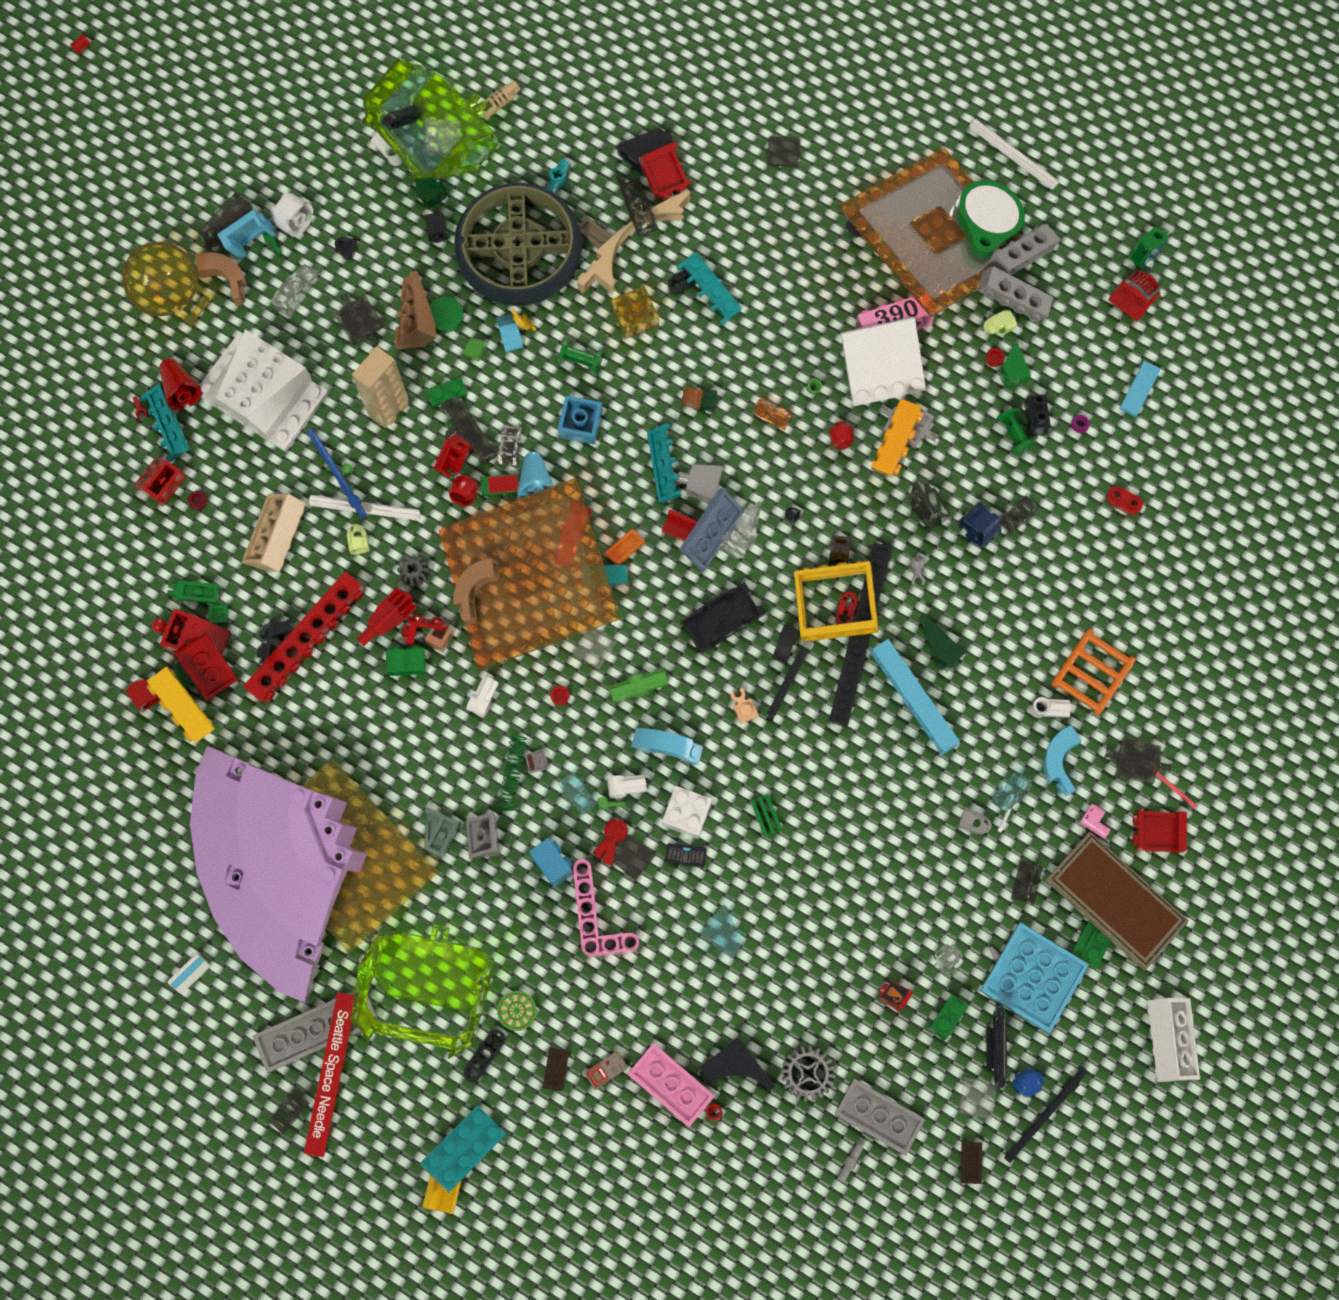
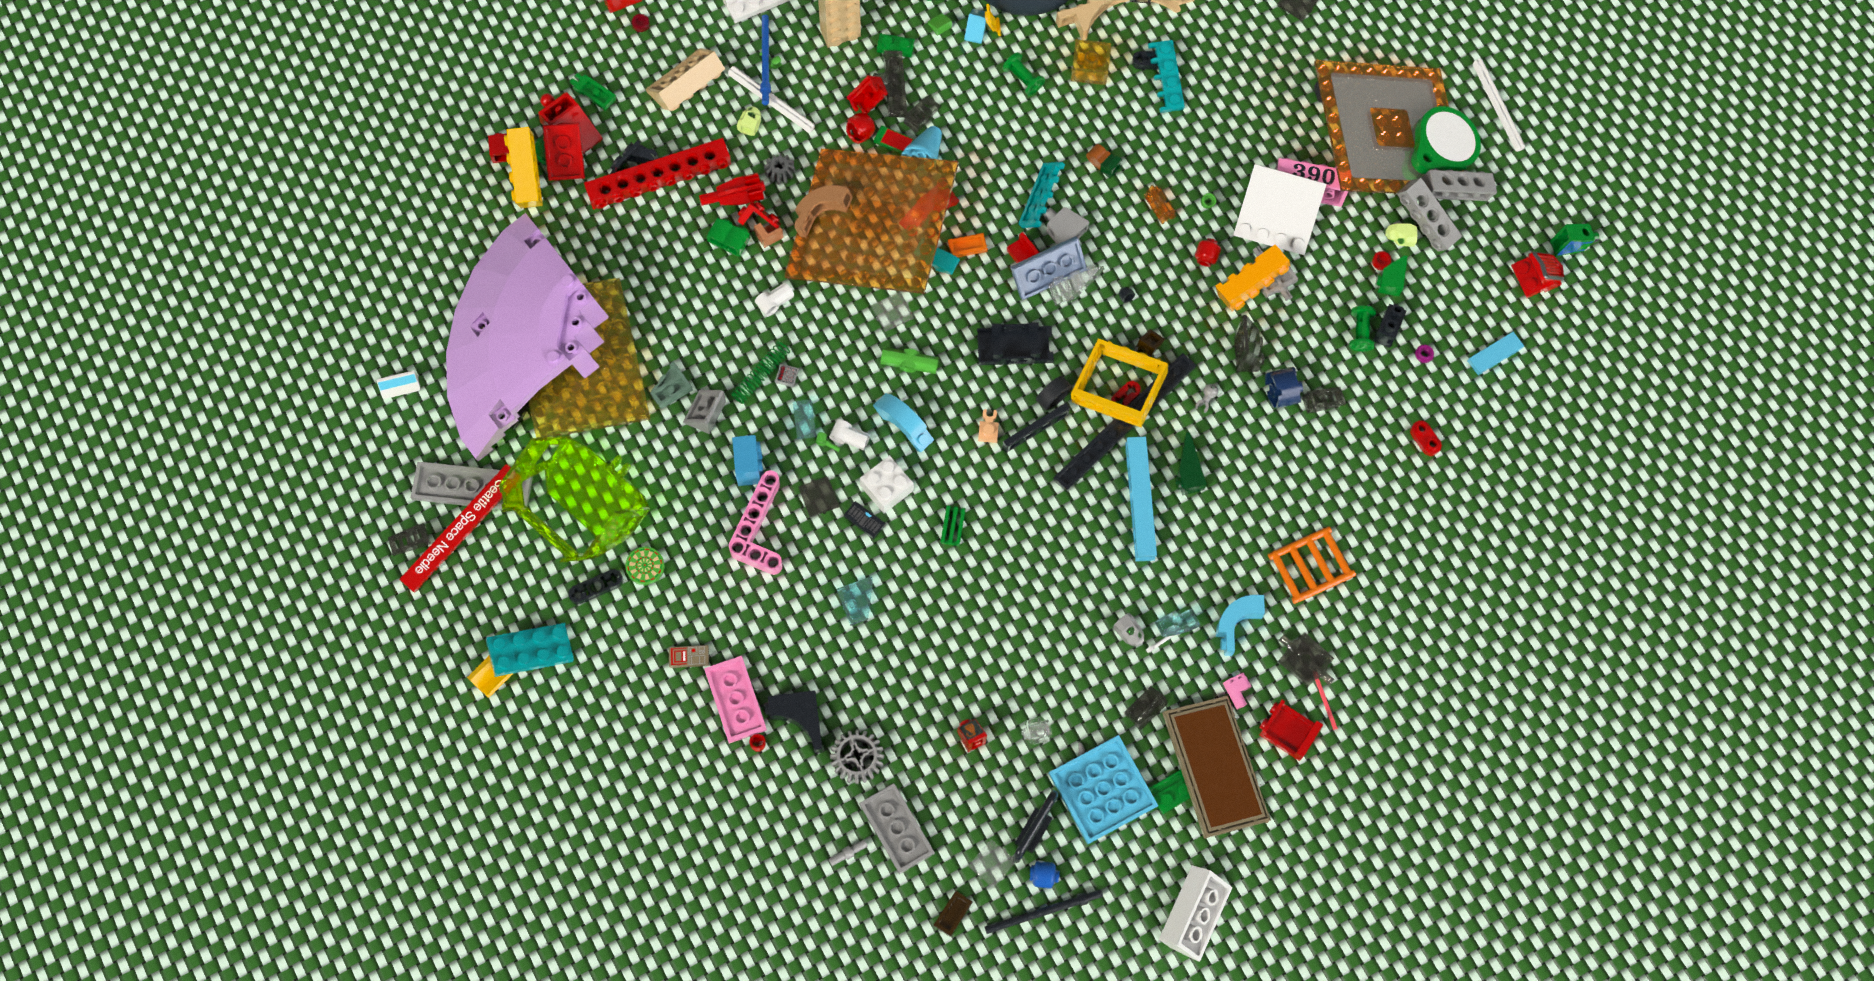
camera: 25 degrees right, 5 degrees down
green tile [208,605,229,625] -> none
dark brown tile [542,1047,570,1091] -> none
red tile [550,686,570,706] -> none
dark azure brick [558,396,603,445] -> none
red piece [593,819,628,866] -> none
green brick [928,994,969,1040] -> none
white piece [1030,697,1071,718] -> none

